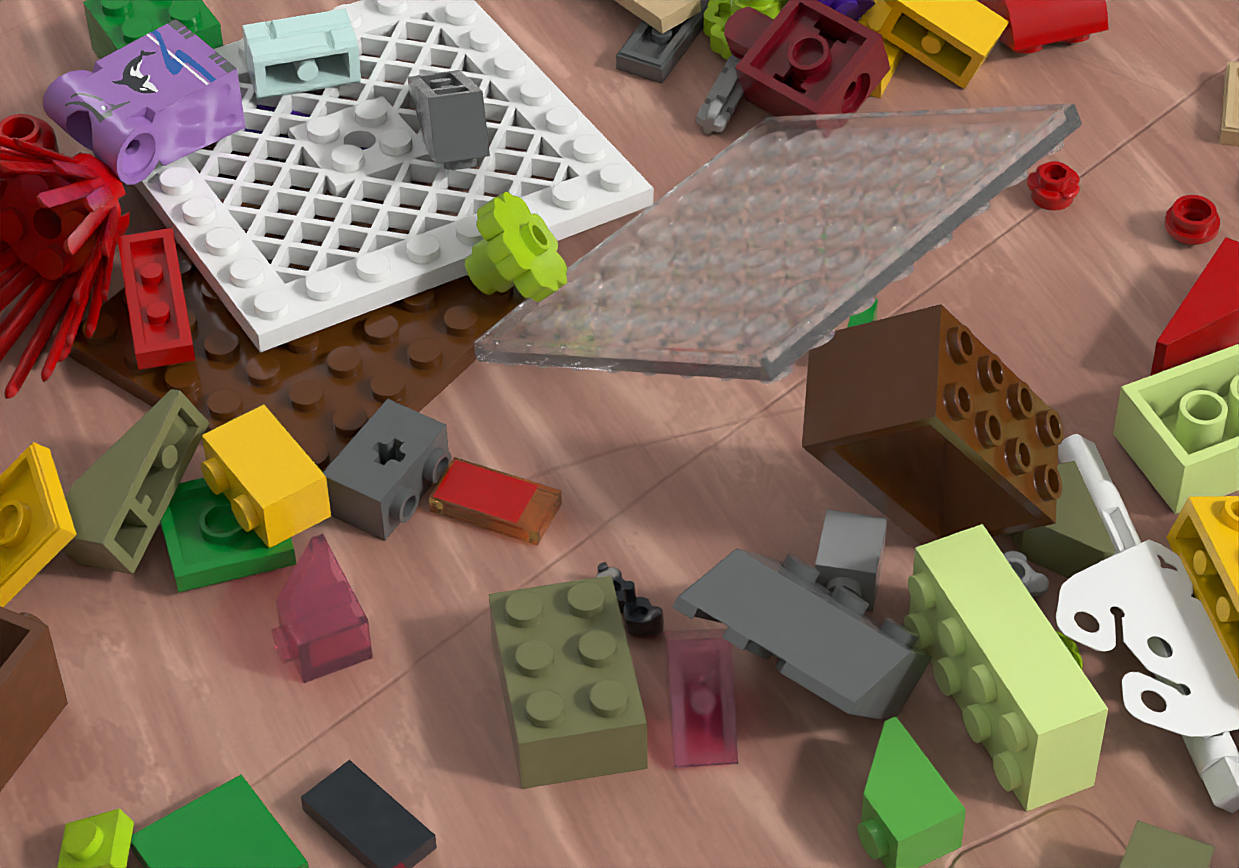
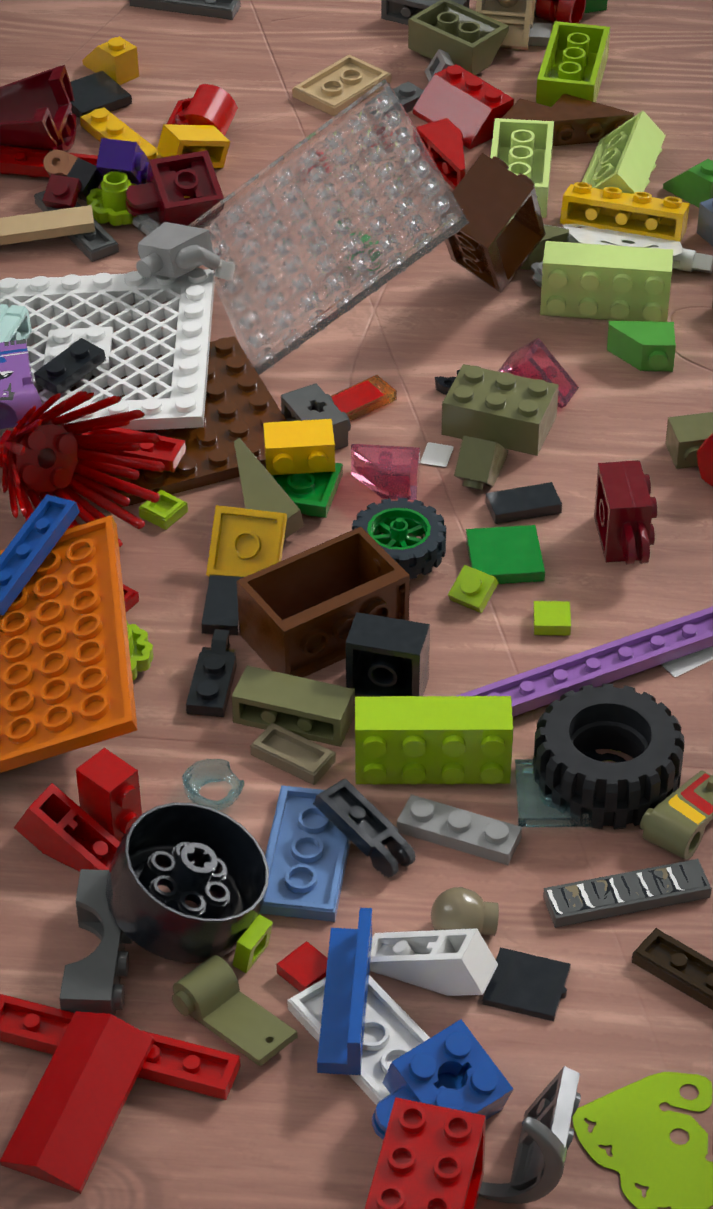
camera: 60 degrees left, 5 degrees down
dark grey slope [407,70,490,170] -> none
lime plant [465,192,567,302] -> none
dark grey wedge [672,548,932,720] -> none
light grey brick [815,509,887,612] -> none
none -> black plate [34,338,106,394]
none -> light grey torso [136,222,235,280]
none -> lime tile [139,489,188,530]
none -> wheel [352,498,447,579]
none -> white sticker [420,442,454,467]
none -> olive slope [454,435,508,490]

